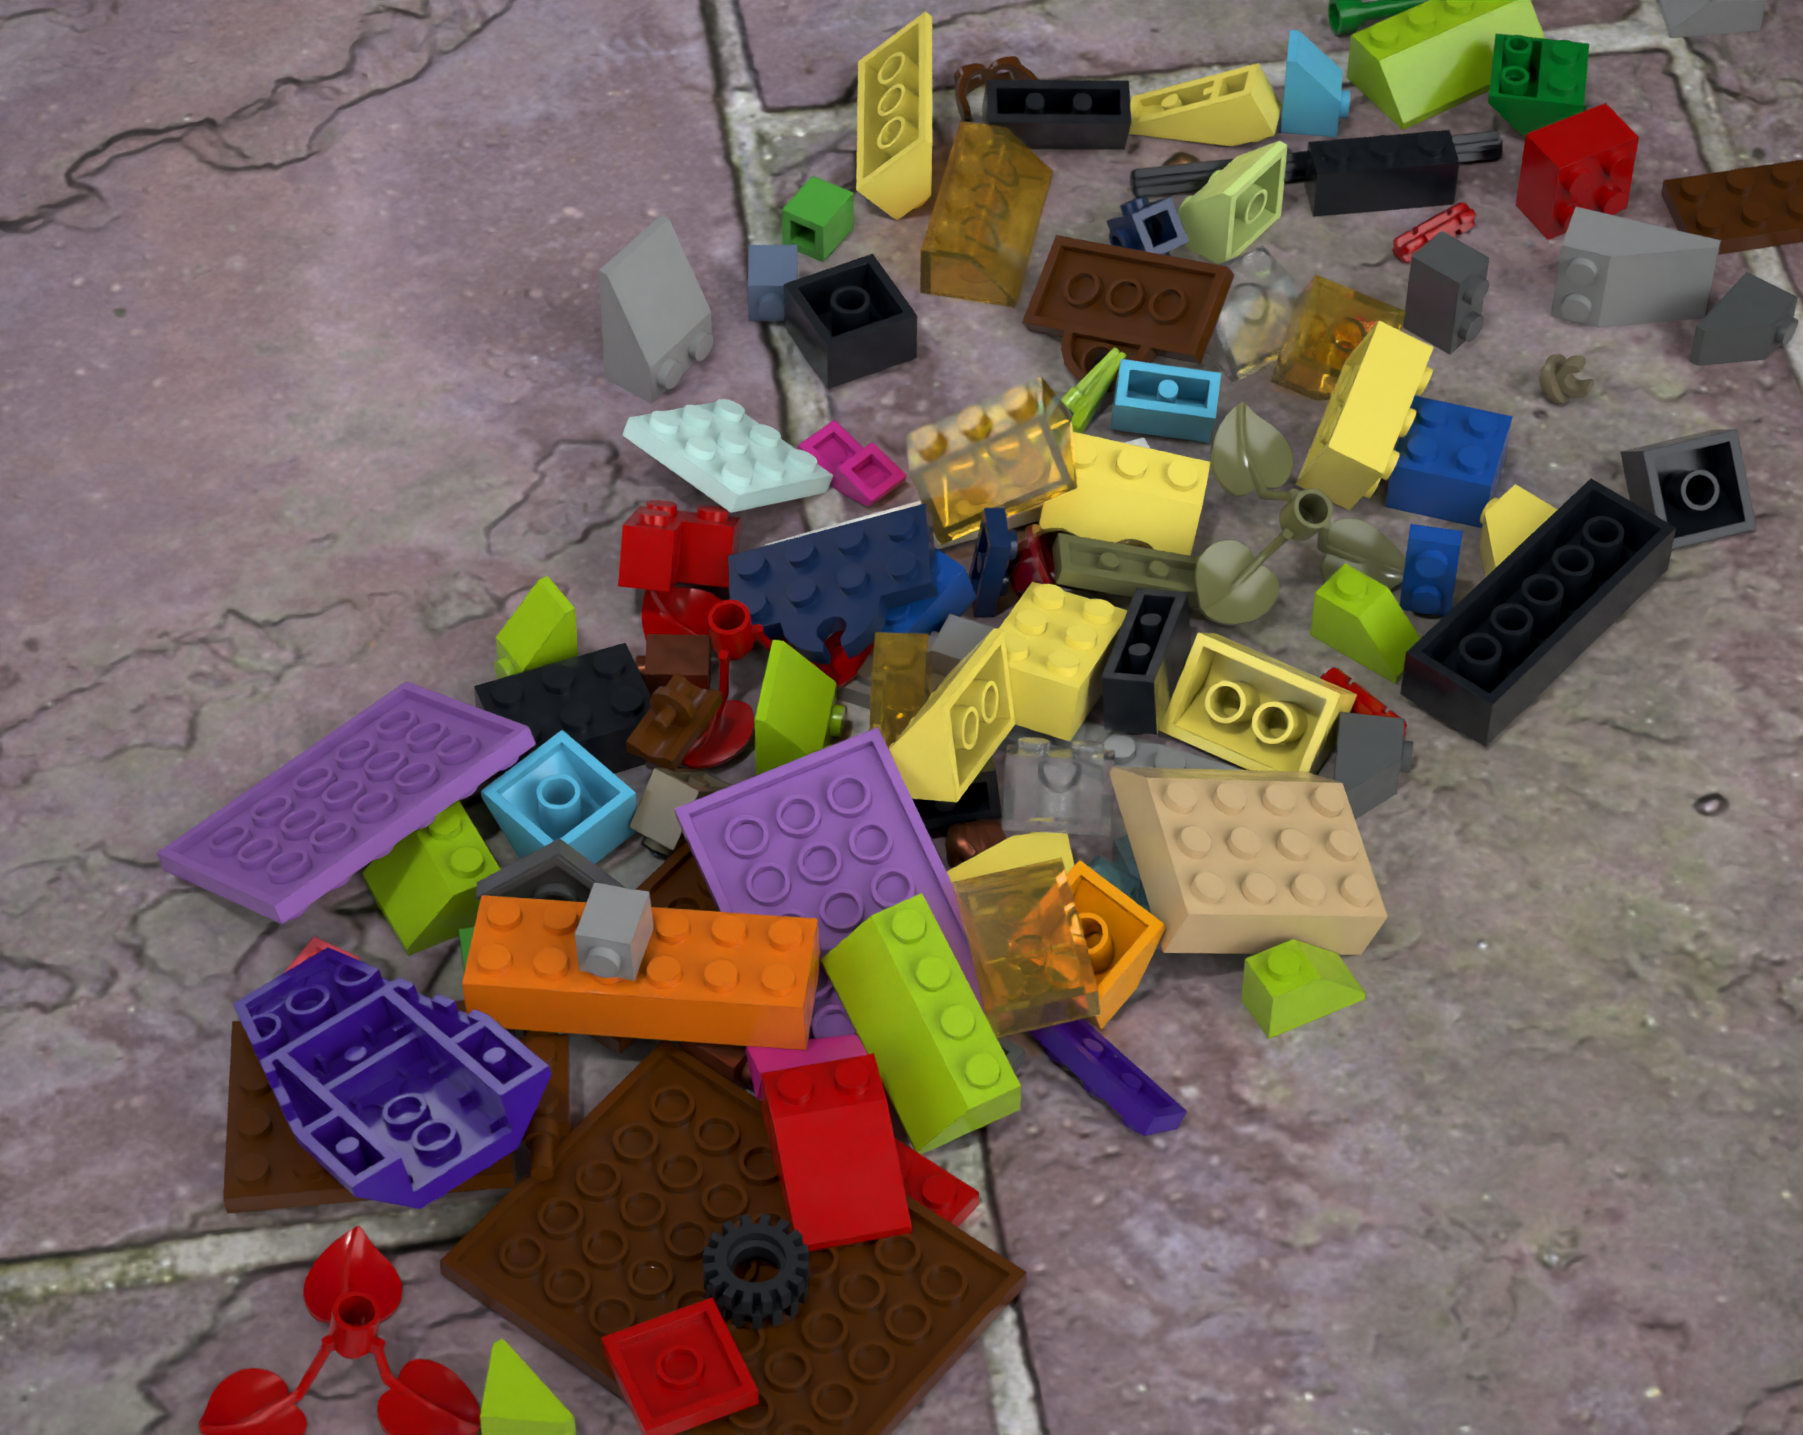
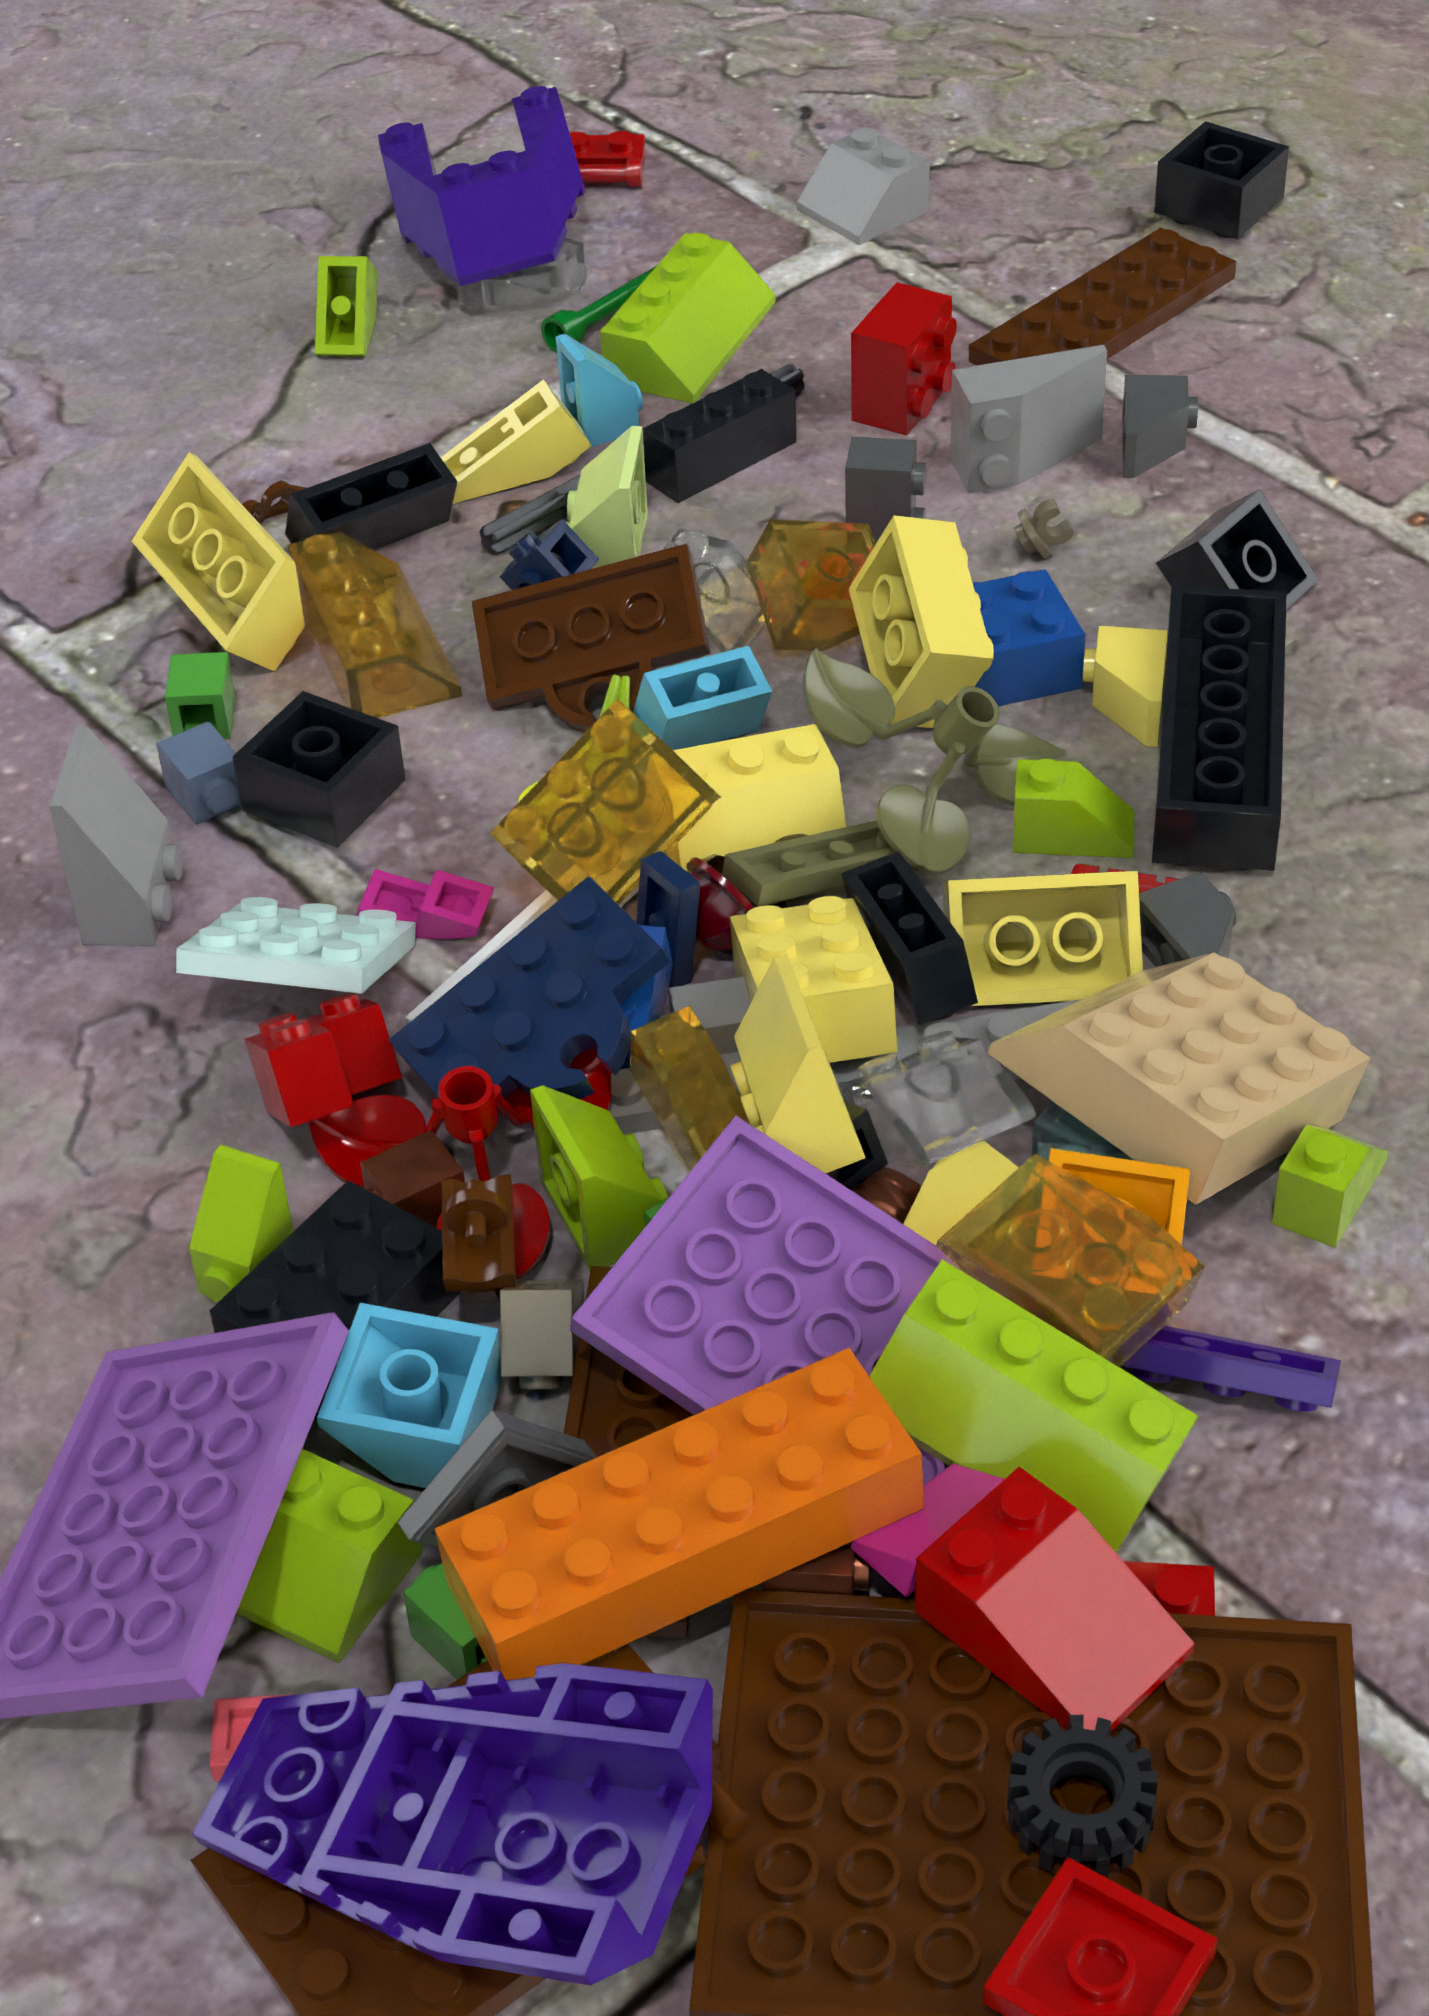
camera: 30 degrees left, 5 degrees down
light grey brick [575,882,654,981] -> none
red axle [1392,202,1476,263] -> none
blue plate [1399,524,1463,616] -> none
green slope [1488,33,1590,138] -> none

